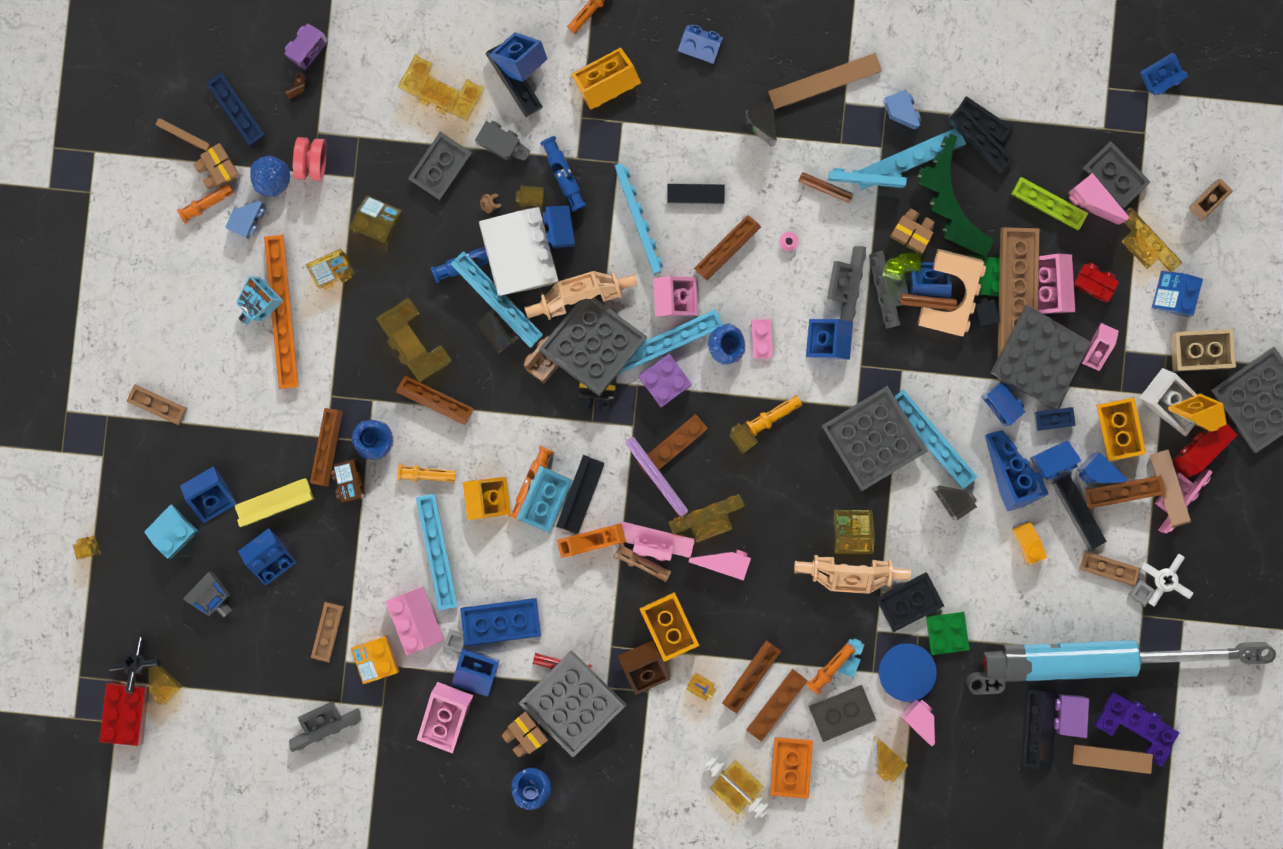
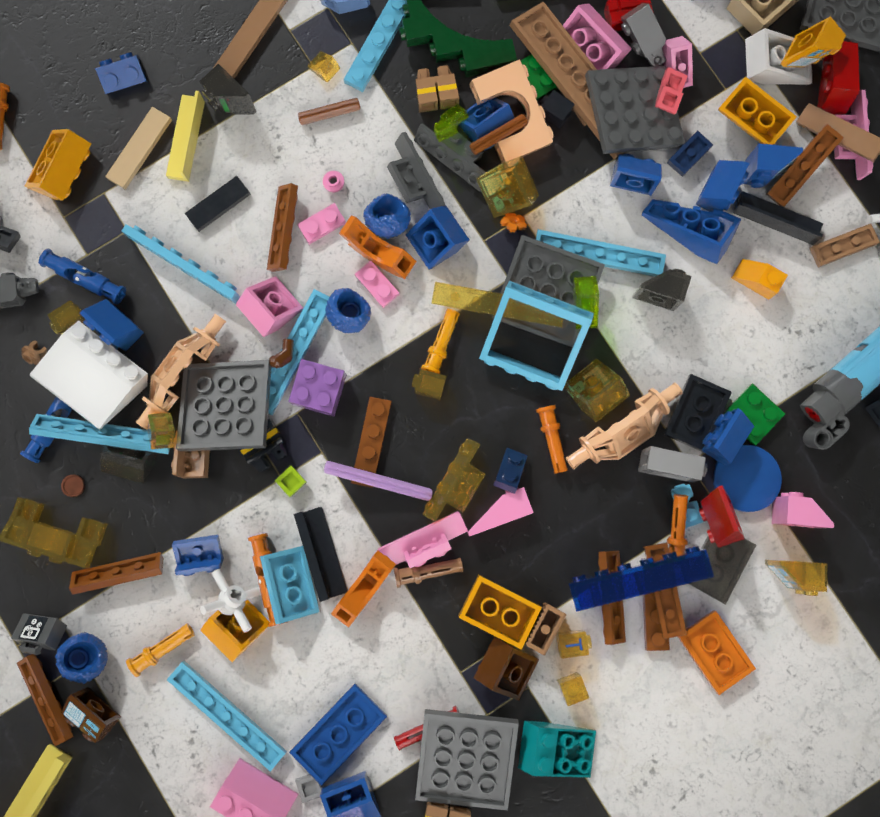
camera: 35 degrees left, 5 degrees down
clear yellow plate [705,756,769,818] -> none
medium azure plate [828,168,907,188] -> none
none -> dark grey piece [11,613,67,655]
none -> copper piece [61,475,85,497]
none -> tan tile [105,107,172,190]
none -> clear yellow brick [147,413,175,449]
none -> light yellow panel [166,91,205,182]
none -> blue bracket [172,534,224,576]
none -> white bar [200,569,261,633]
none -> reddish brown arm [269,339,294,368]
none -> lime plate [275,466,307,497]
none -> bright pink plate [297,203,346,245]
none -> clear yellow slope [307,51,340,82]
none -> orange arch [339,215,417,279]
none -> blue hair [363,193,411,239]
none -> clear yellow tile [431,282,564,328]
none -> clear yellow slope [476,156,539,218]
none -> medium azure window [479,281,594,391]
none -> dark blue plate [493,448,528,494]
none -> orange plant [500,213,527,233]
none -> teal slope [518,721,596,778]
none -> medium nougat brick [525,602,567,656]
none -> orange pin [536,405,568,474]
none -> clear yellow brick [556,672,589,706]
none -> clear blue brick [568,546,714,612]
none -> clear neon green slope [573,276,599,329]
none -> hinge [621,3,666,66]
none -> light grey window [638,446,707,482]
none -> dark orange plate [644,543,687,639]
none -> coral slope [655,67,688,115]
none -> red slope [699,485,745,547]
none -> blue slope [701,408,754,465]

